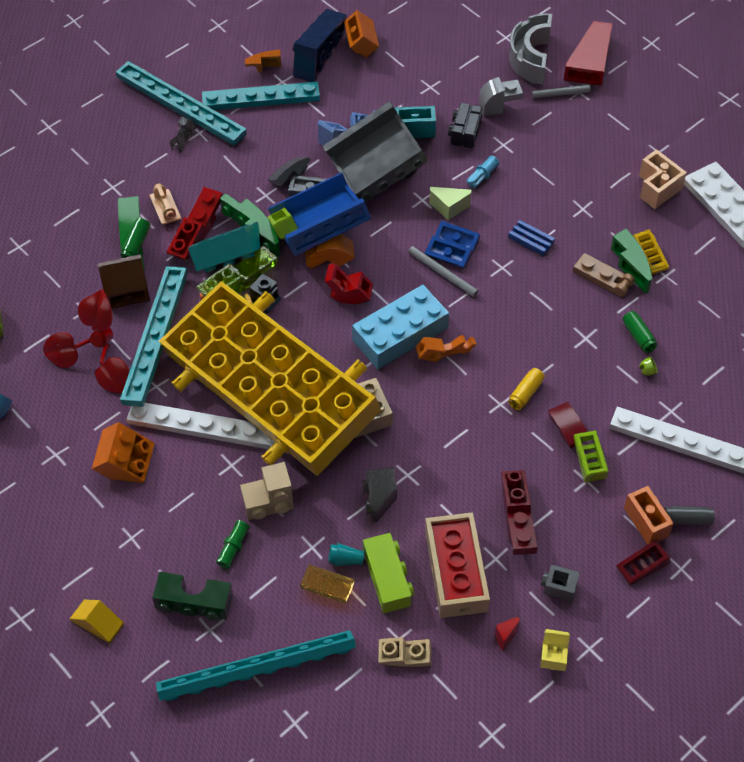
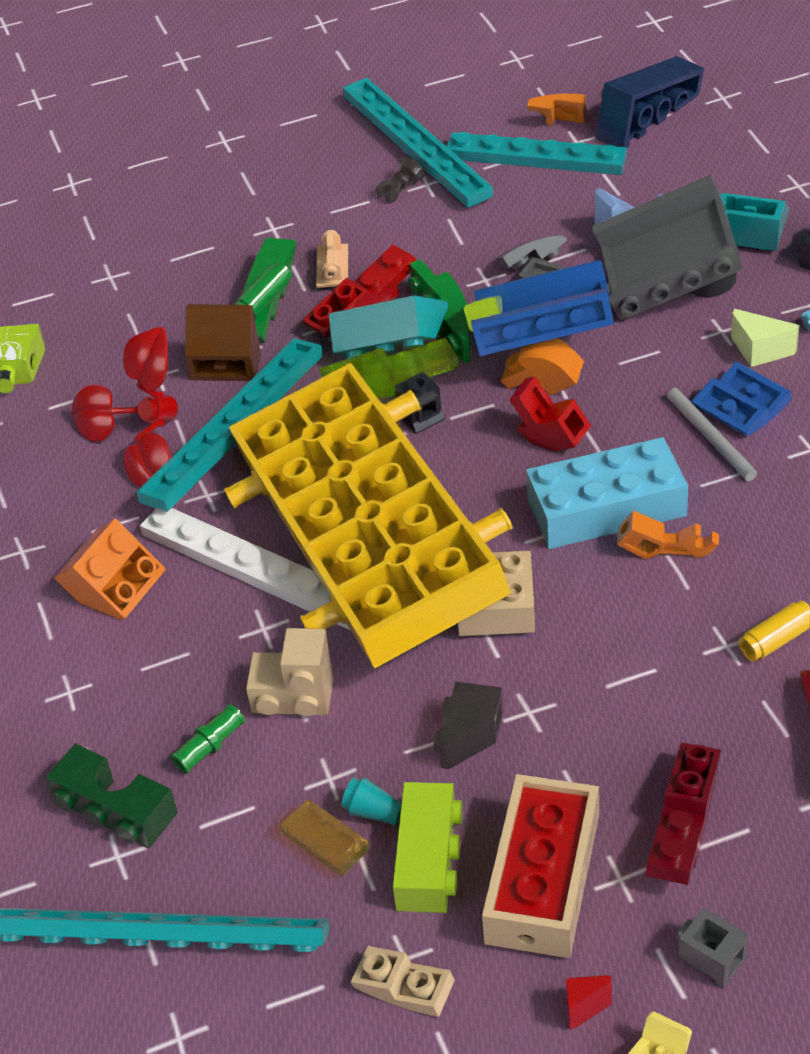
camera: 25 degrees right, 10 degrees down
orange brick [344,10,379,58] -> none

